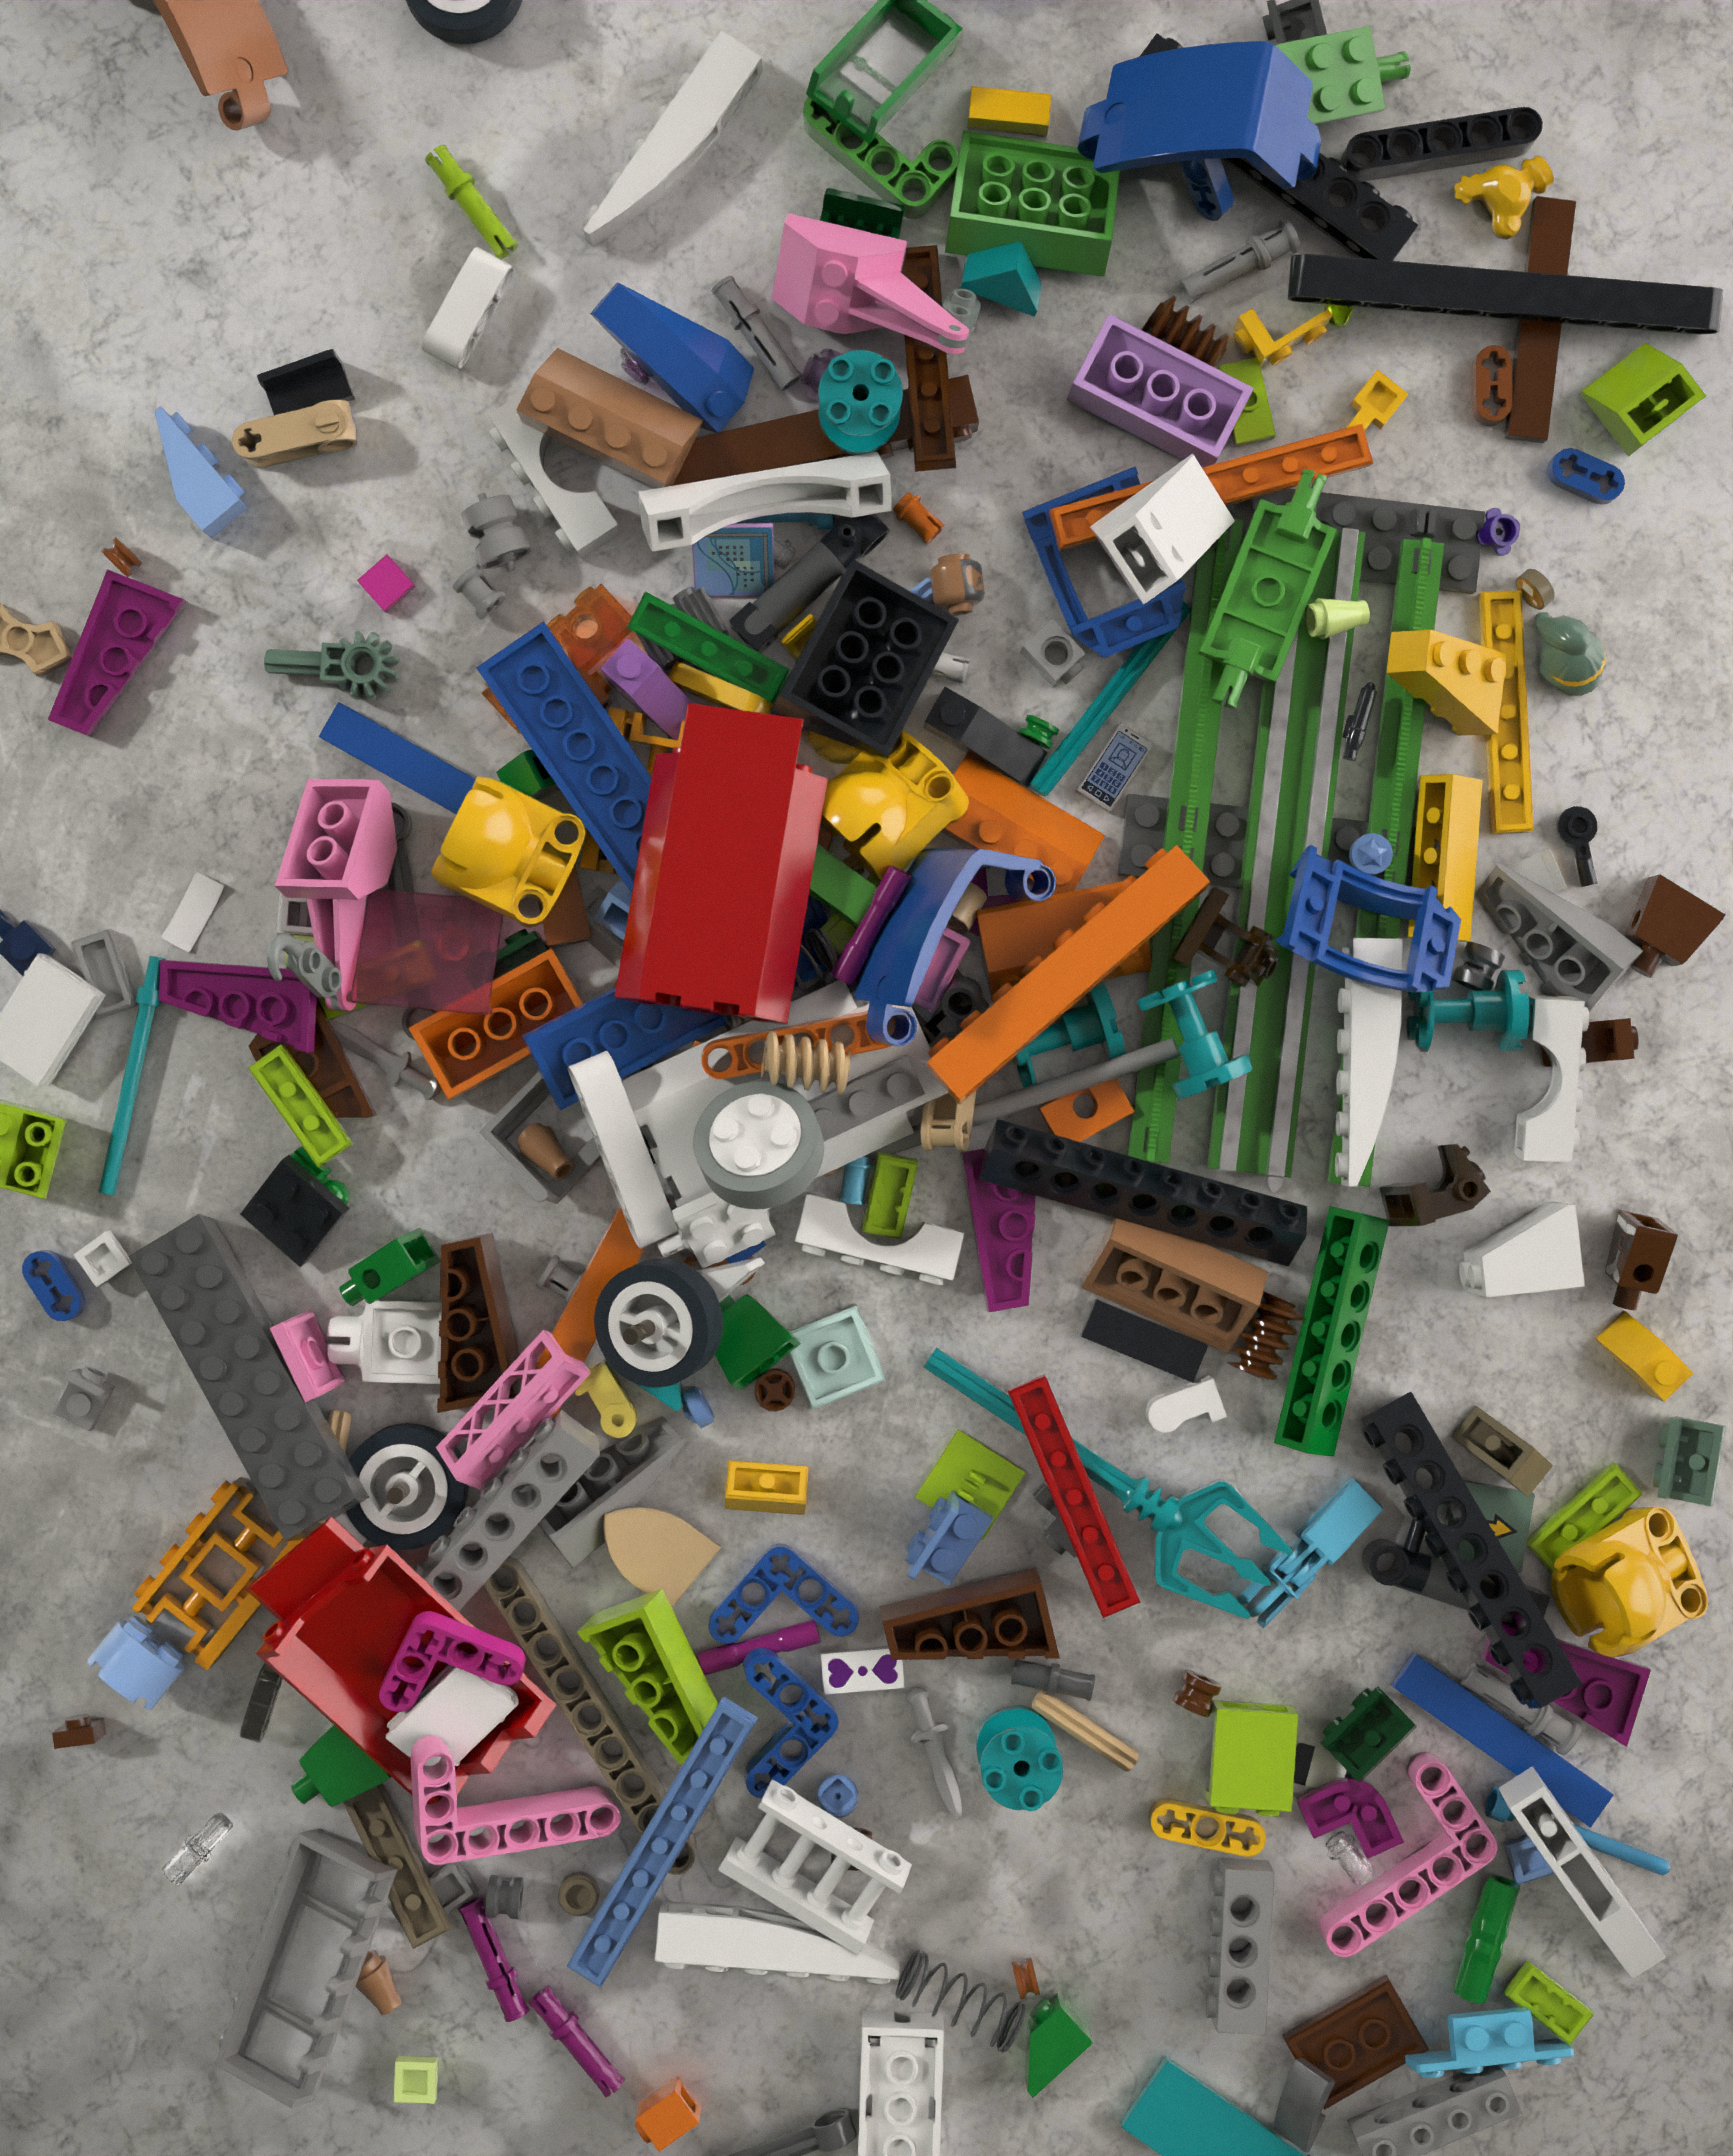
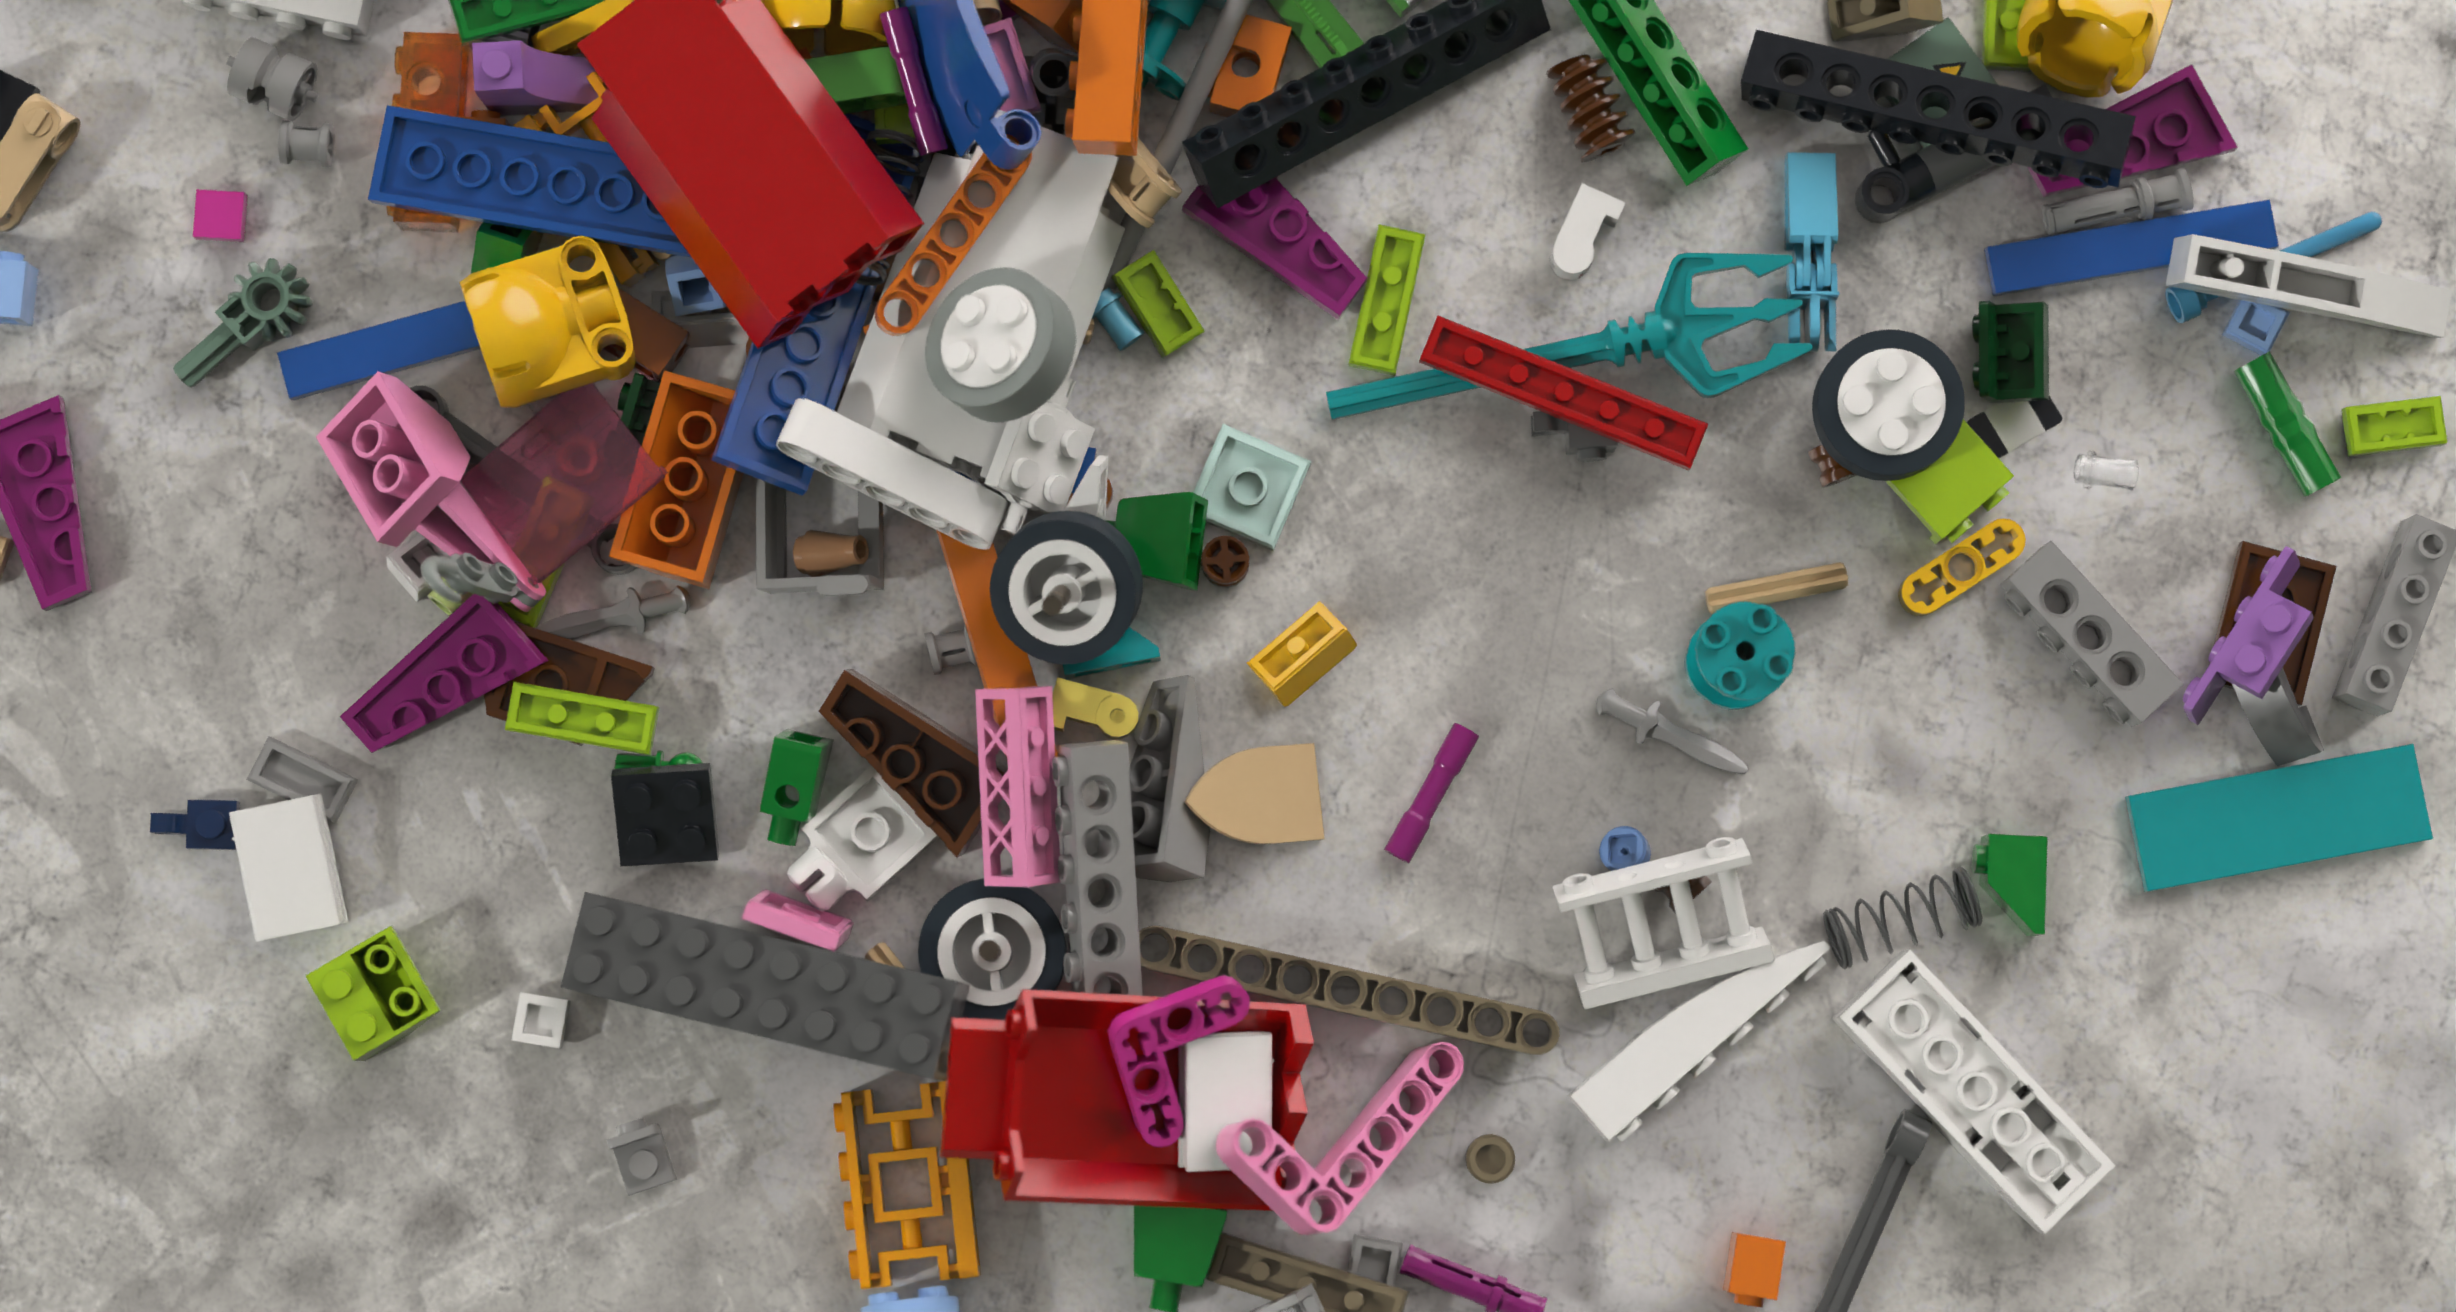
camera: 45 degrees left, 5 degrees down
blue beam [22,1250,85,1321] -> none
teal bar [98,955,166,1195] -> none
white sticker [162,872,224,952] -> none
clear smoke beam [240,1663,283,1743] -> none
dark grey wheel [485,1875,524,1920] -> none
magenta pin [528,1985,625,2097] -> none
medium blue tile [567,1696,758,1988] -> none
lime wedge [577,1589,718,1765] -> none
medium blue tile [683,1386,715,1429] -> none
blue beam [708,1543,859,1644] -> none
blue beam [743,1647,839,1799] -> none
tan piece [761,1031,851,1096] -> none
white arch [795,1193,965,1285] -> none
light grey plate [808,1055,925,1142] -> none
white tile [821,1646,905,1694] -> none
reddish brown wedge [880,1567,1060,1660] -> none
medium blue bracket [905,1490,993,1586] -> none
lime piece [915,1429,1026,1540] -> none
dark grey pin [1011,1659,1095,1701] -> none
dark orange bush [1012,1958,1040,1999] -> none
black tile [1080,1299,1208,1383] -> none
medium nougat slope [1081,1218,1268,1353] -> none
magenta plate [1295,1778,1404,1859] -> none
bright pink beam [1320,1752,1497,1957] -> none
medium azure bracket [1405,2007,1574,2078] -> none
none -> lime tile [1348,224,1426,376]
none -> wheel [1812,329,1965,481]
none -> medium lavender bracket [2183,546,2314,725]

